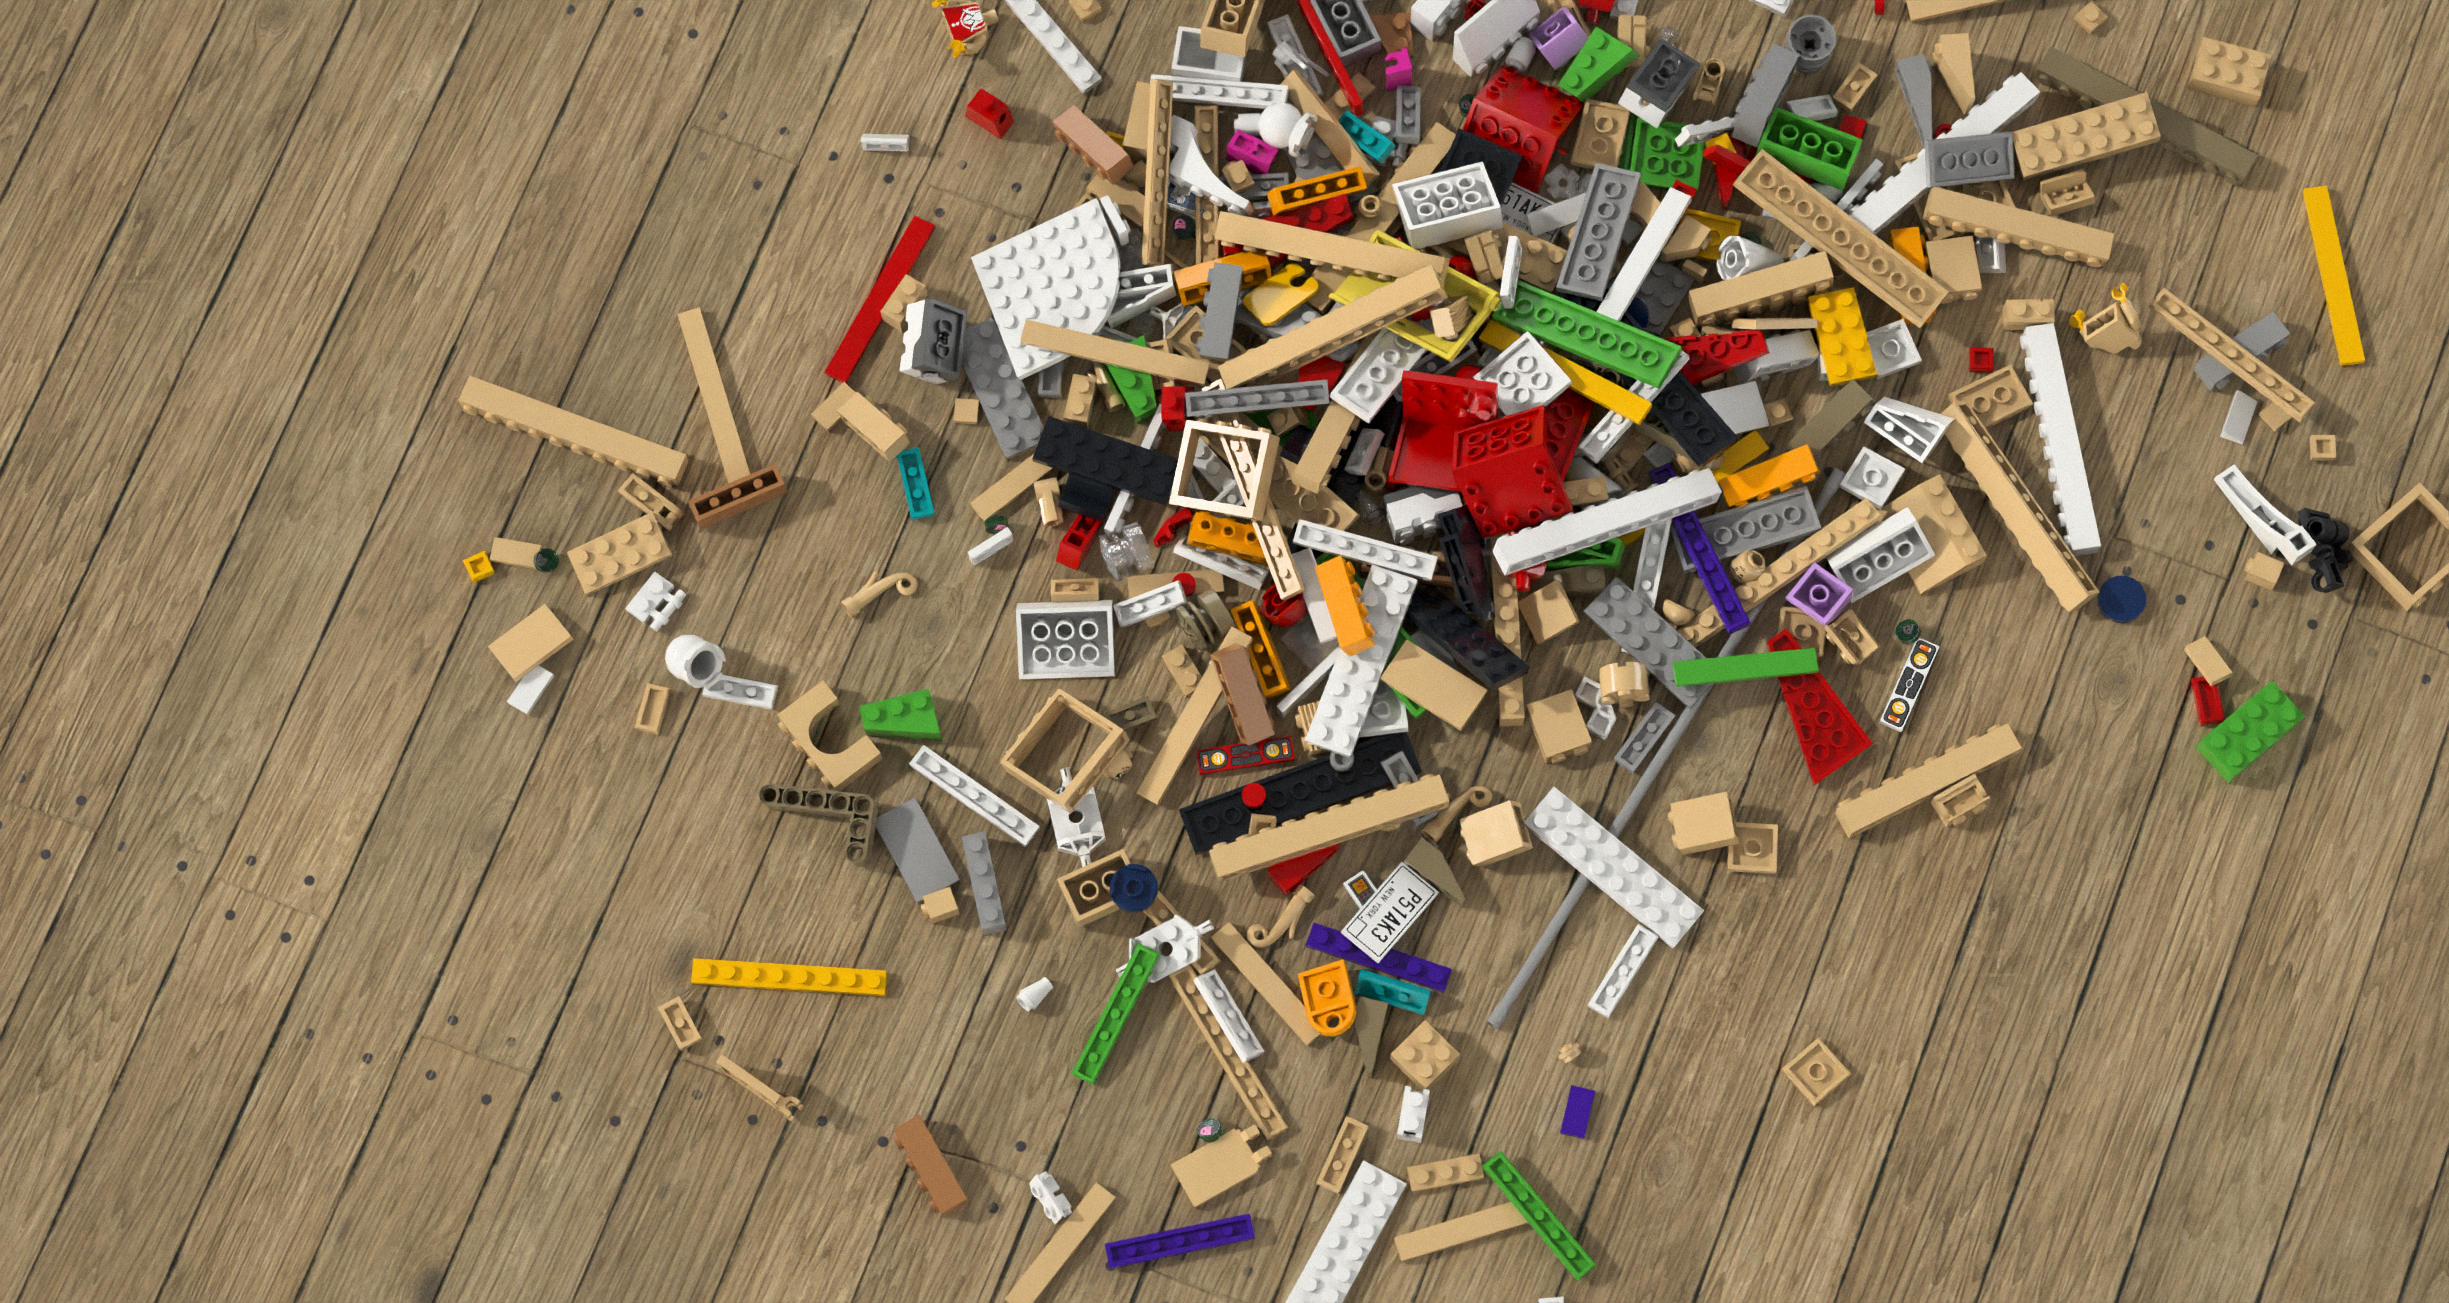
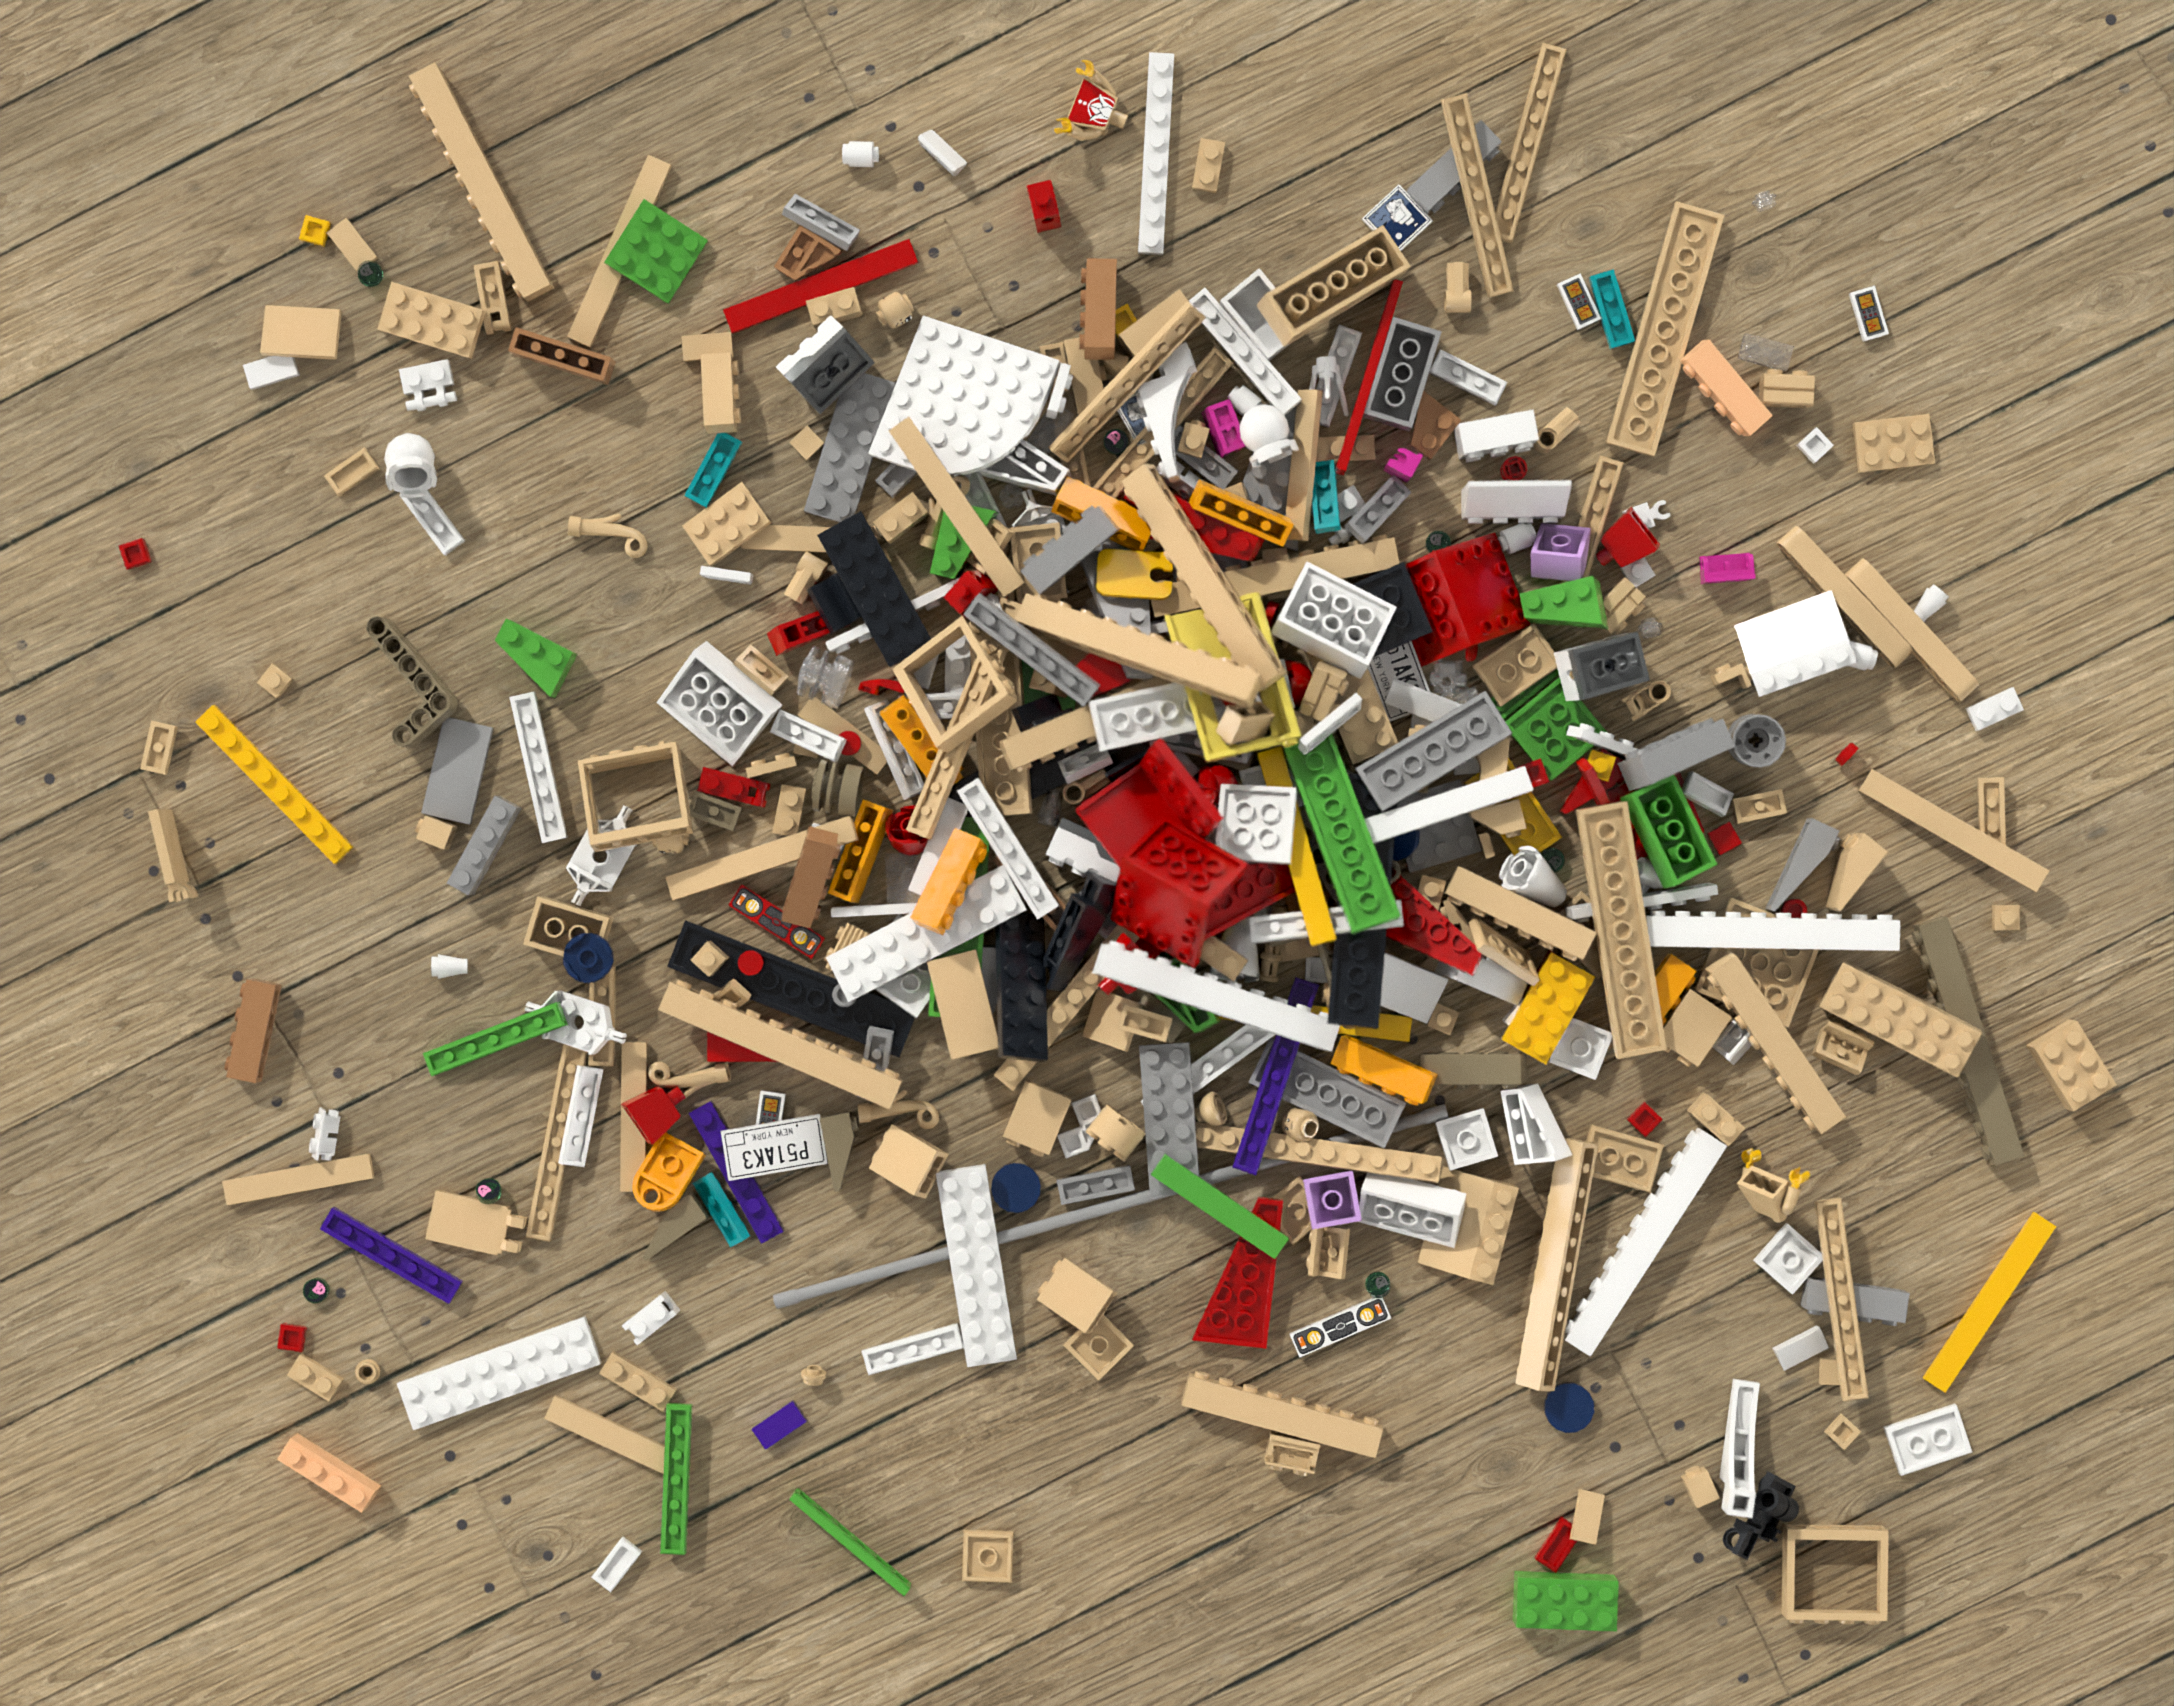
camera: 35 degrees right, 15 degrees up
tan arch [777,681,883,791] -> none
clear green tile [984,516,1009,534] -> none
tan plate [1316,1116,1369,1194] -> none
tan plate [1359,195,1382,218] -> none
tan brick [1390,1020,1460,1091] -> none
light grey tile [1924,131,2015,188] -> none
none -> red tile [118,538,152,570]
none -> tan plate [257,663,294,699]
none -> bright green plate [604,199,708,304]
none -> red torso [621,1086,685,1145]
none -> tan plate [682,482,772,567]
none -> tan brick [691,941,729,977]
none -> red plate [697,767,771,808]
none -> tan plate [746,753,799,778]
none -> medium nougat wing [774,225,842,282]
none -> light grey plate [782,194,860,251]
none -> bright green tile [789,1488,911,1596]
none -> white brick [842,141,879,167]
none -> tan head [875,292,914,329]
none -> dark blue tile [991,1163,1041,1213]
none -> tan plate [1117,1004,1173,1042]
none -> tan bracket [1710,663,1753,689]
none -> white plate [1753,1223,1823,1294]
none -> white tile [1883,1404,1973,1476]

